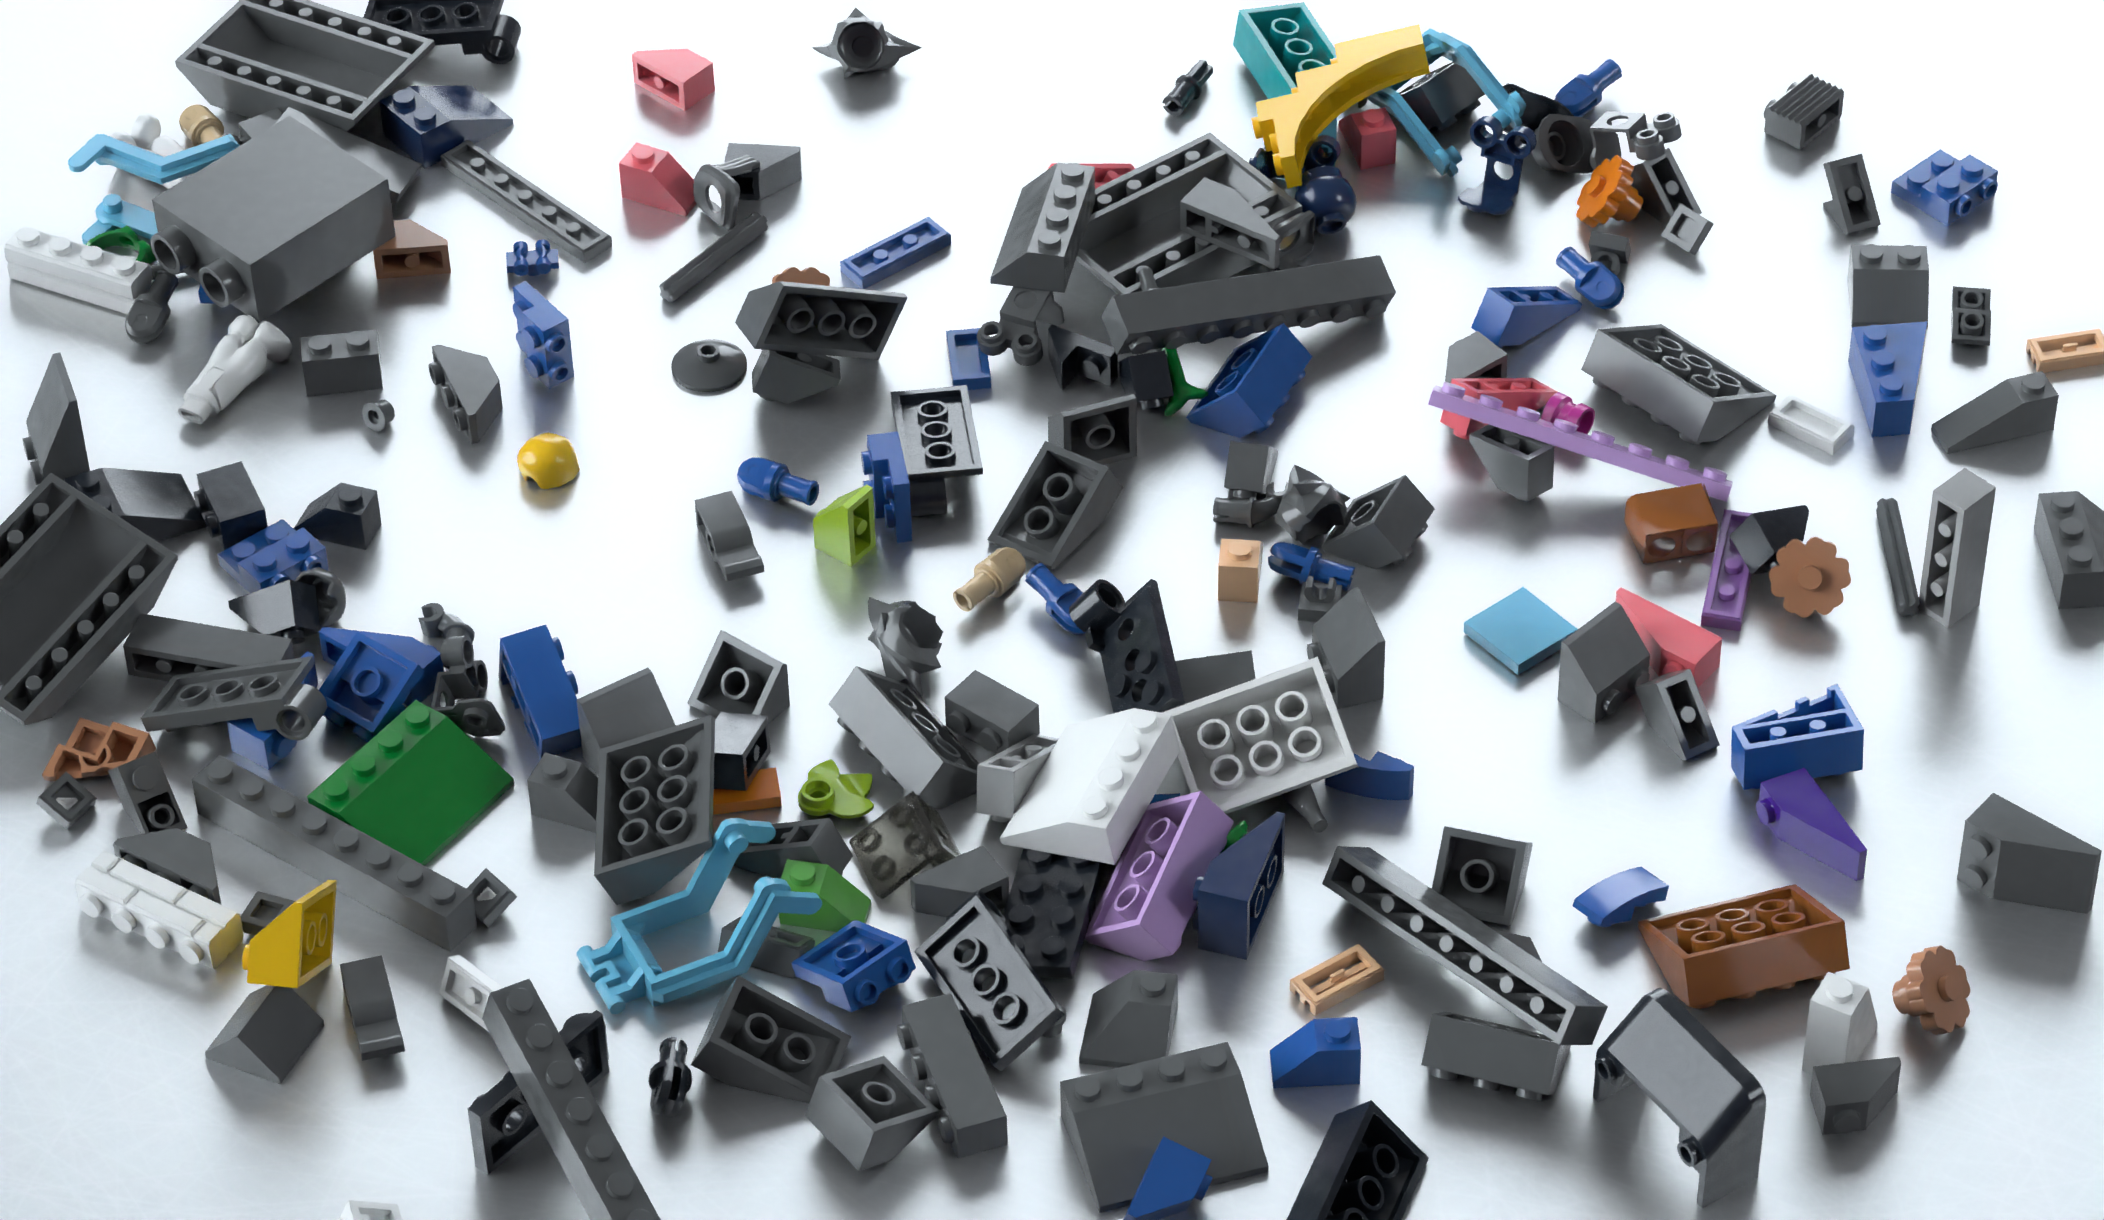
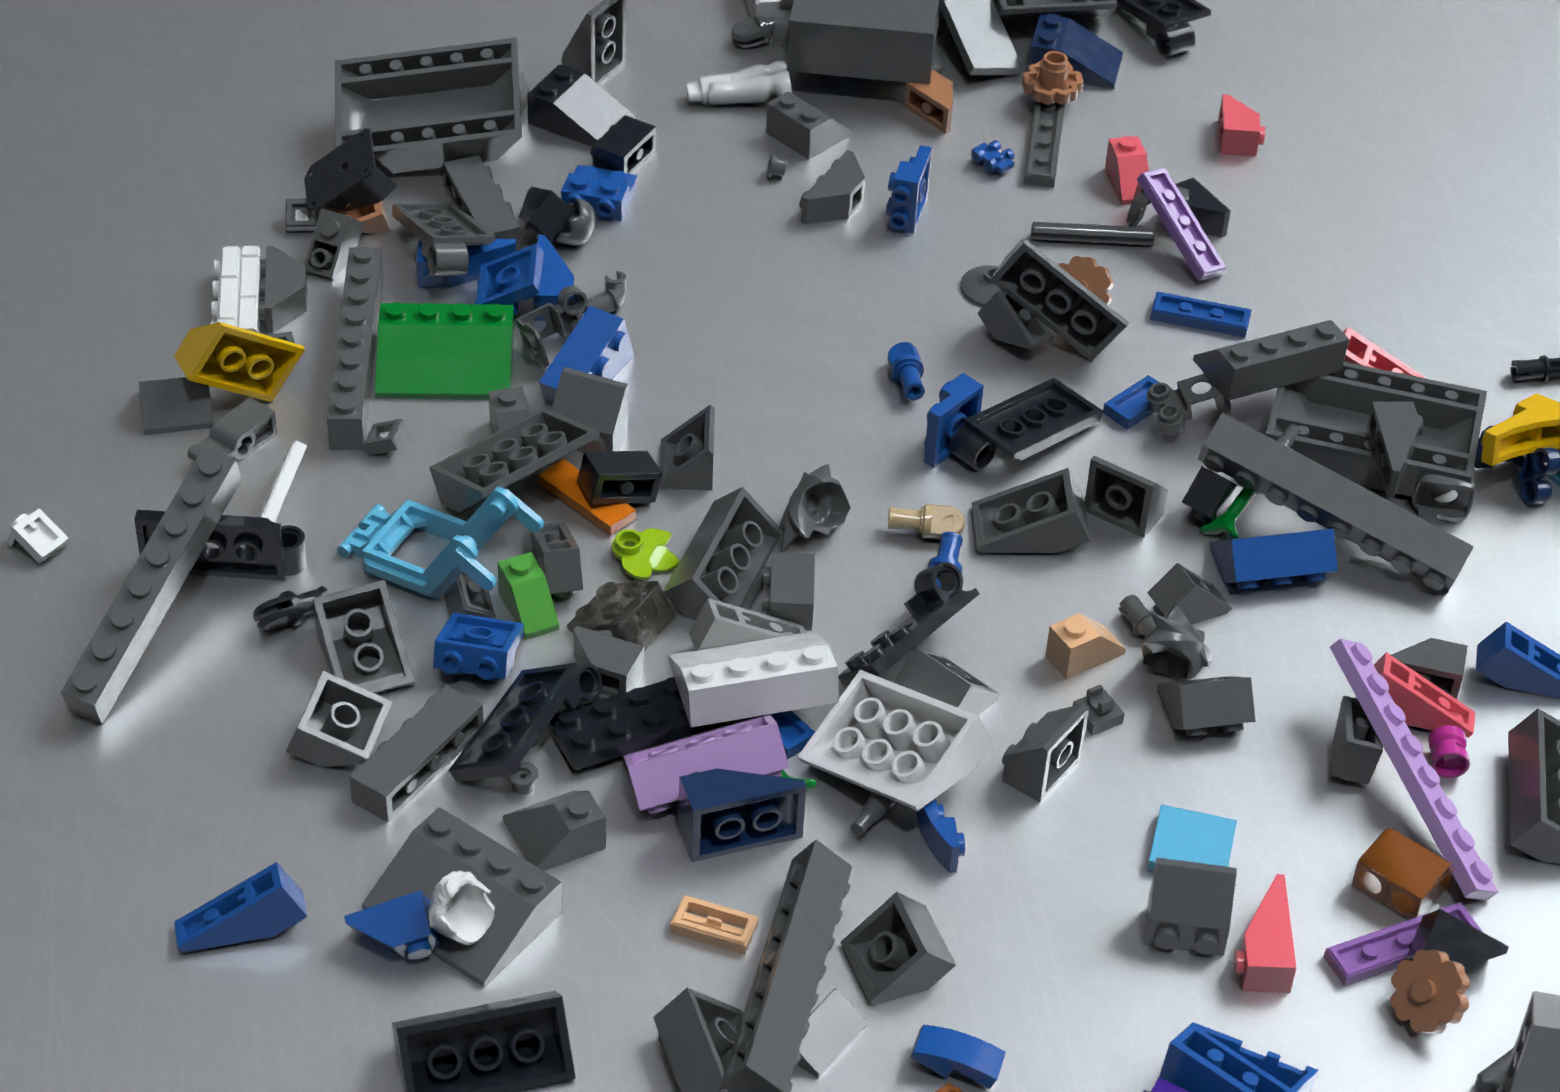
camera: 50 degrees right, 0 degrees up
black slope [294,482,382,550] -> none
yellow hair [517,432,580,489] -> none
dark grey piece [694,490,765,582] -> none
dark grey hair [811,7,922,79] -> none
lime slope [813,485,876,567] -> none
black slope [1048,324,1118,390] -> none
blue arm [1268,542,1355,592] -> none
blue slope [1270,1017,1361,1088] -> none
dark blue piece [1294,166,1357,234] -> none
dark grey slope [1634,669,1720,760] -> none
none -> black piece [304,128,397,211]
none -> white hair [428,870,495,945]
none -> nougat plant [1022,51,1084,105]
none -> medium lavender tile [1137,168,1227,281]

